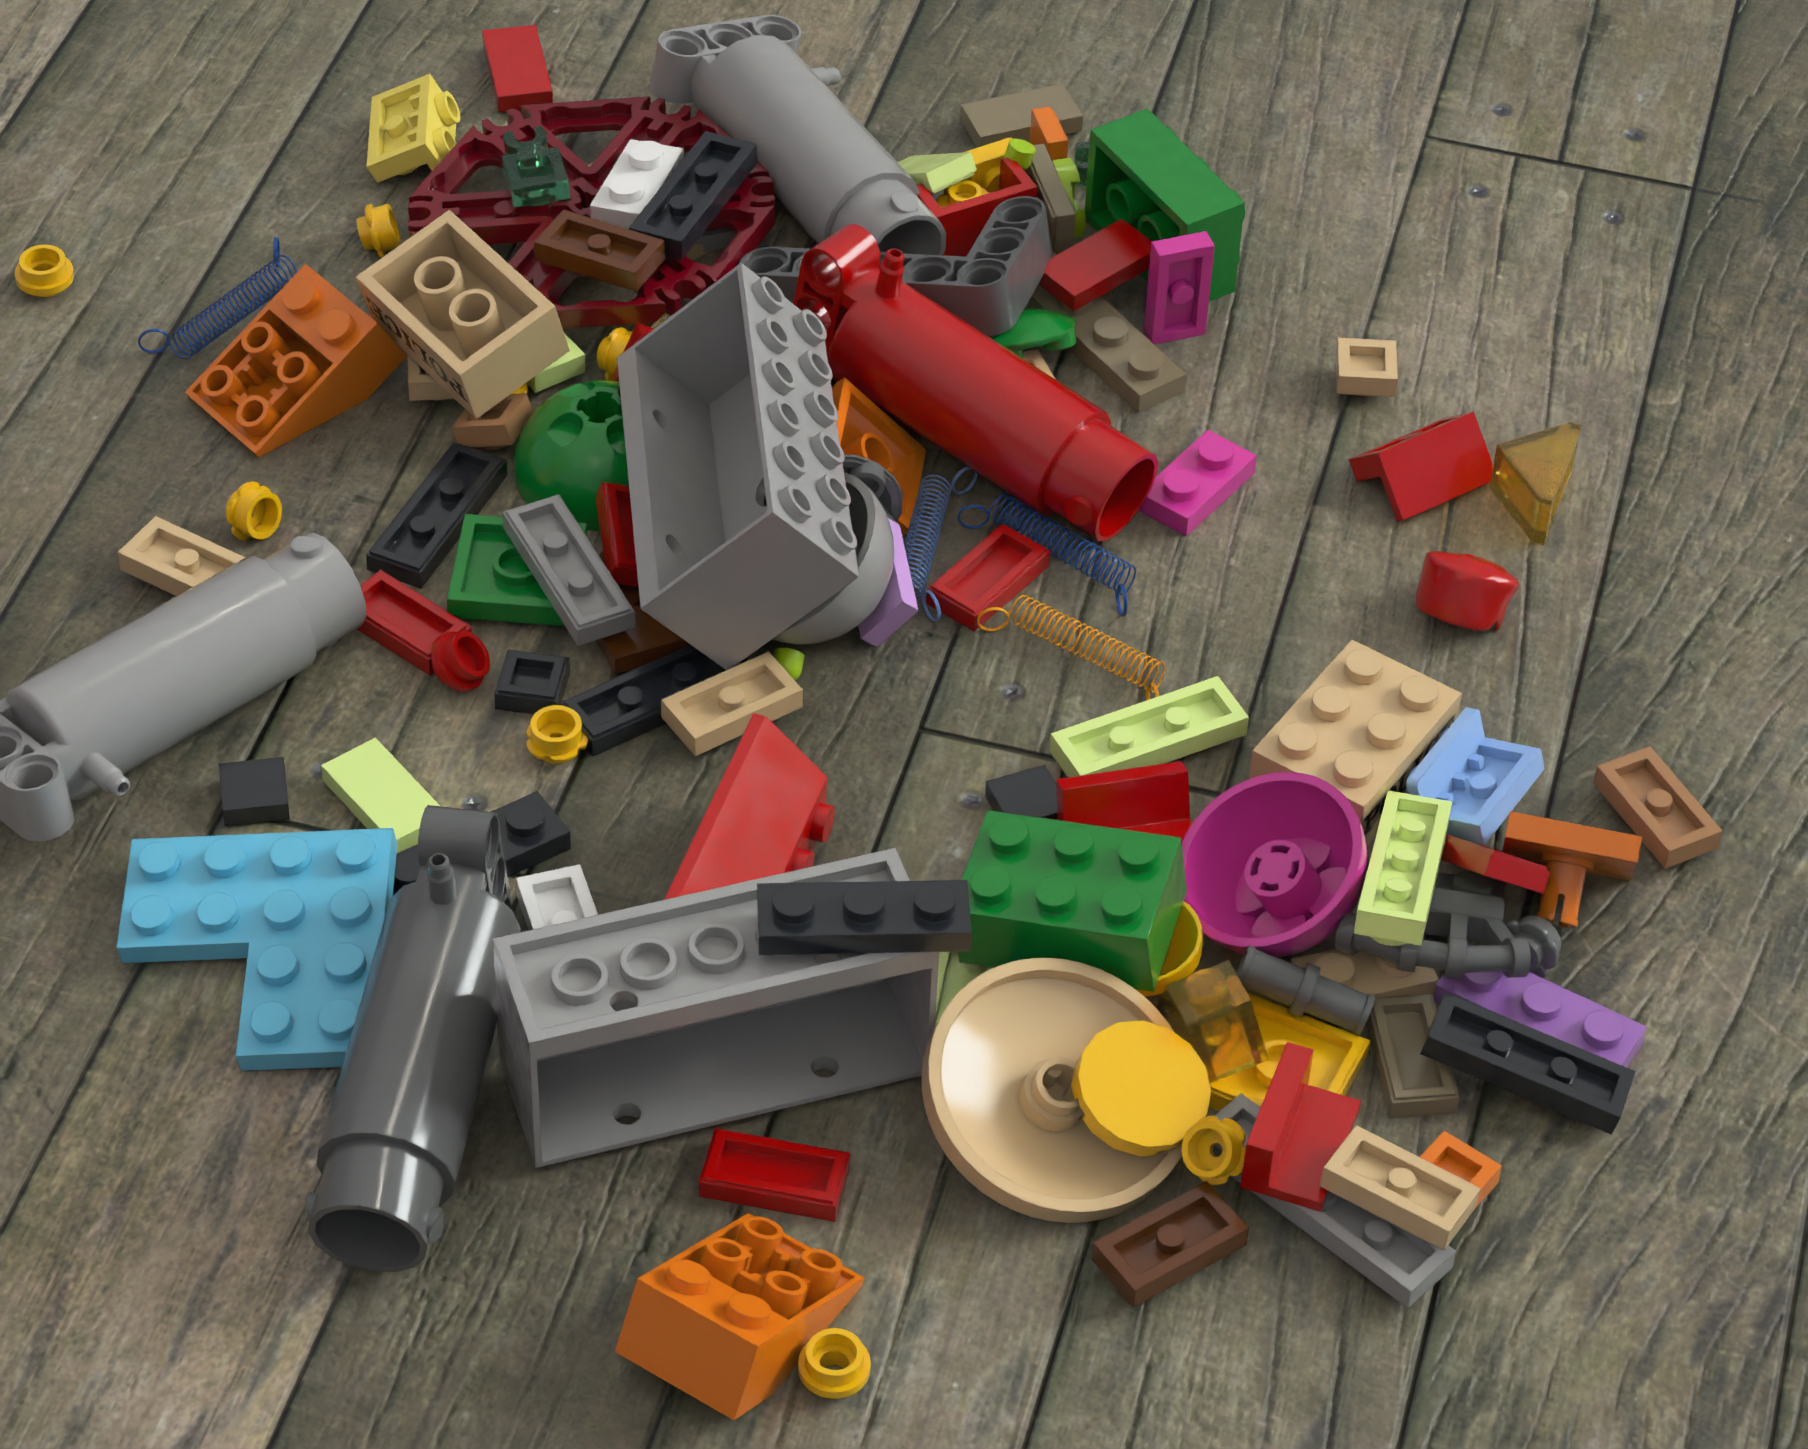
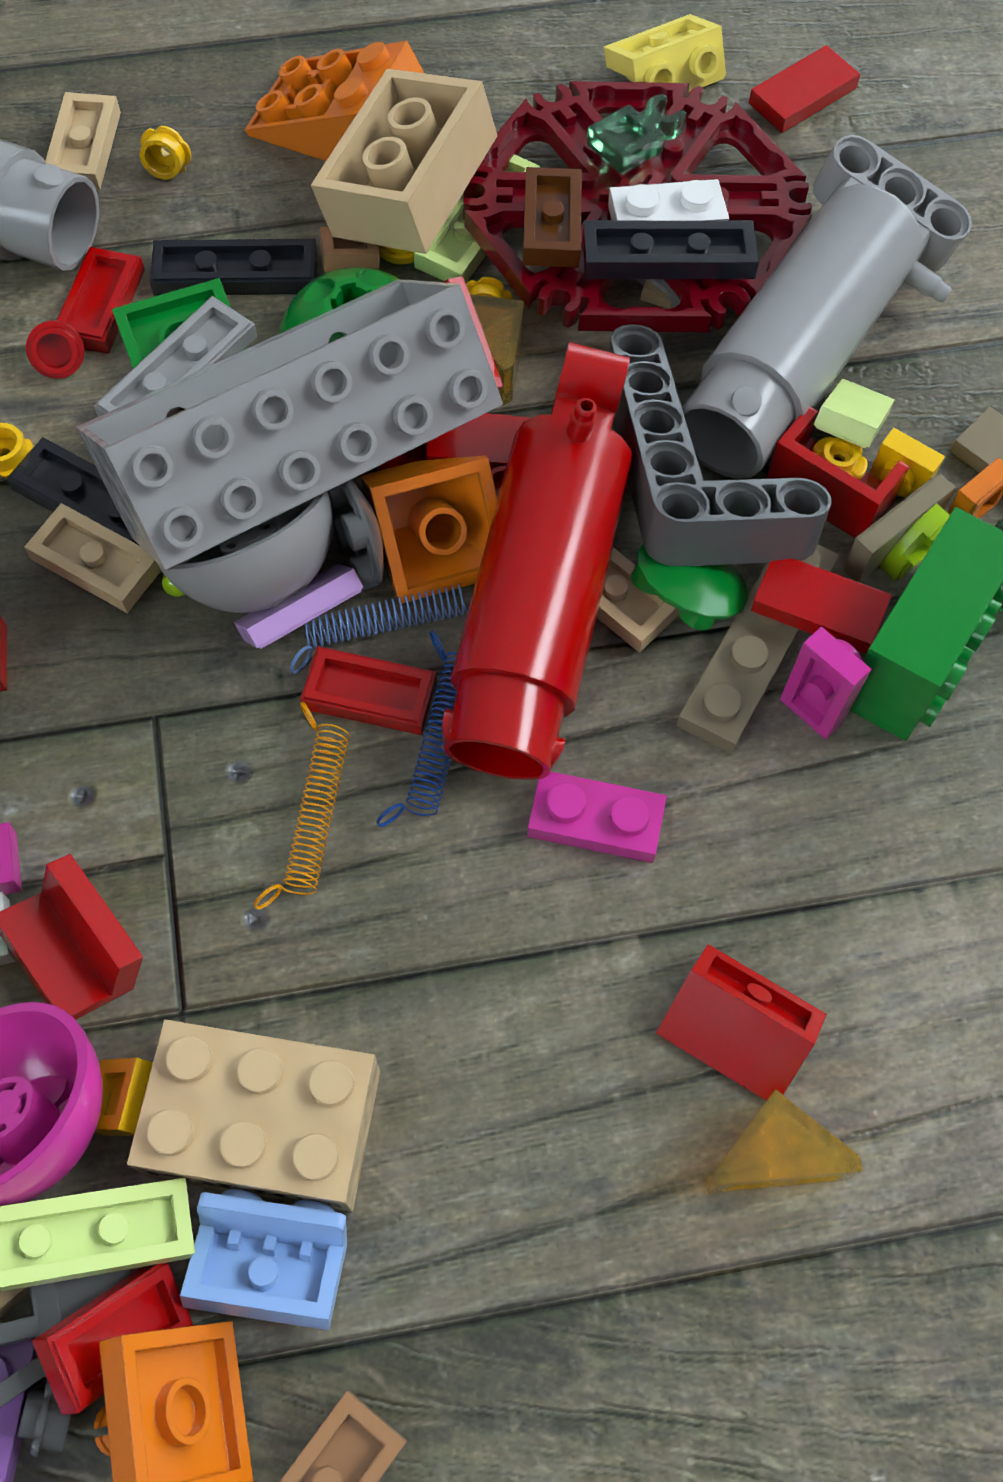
camera: 65 degrees right, 20 degrees up
blue piece [138,237,297,359] -> none
yellow plate [356,203,402,258] -> none
black tile [494,650,570,714] -> none
black tile [985,765,1058,820] -> none
lime piece [1004,139,1036,171] -> none
yellowish green plate [1049,676,1249,777] -> none
tan plate [1335,337,1398,397] -> none
red hair [1416,551,1520,631] -> none

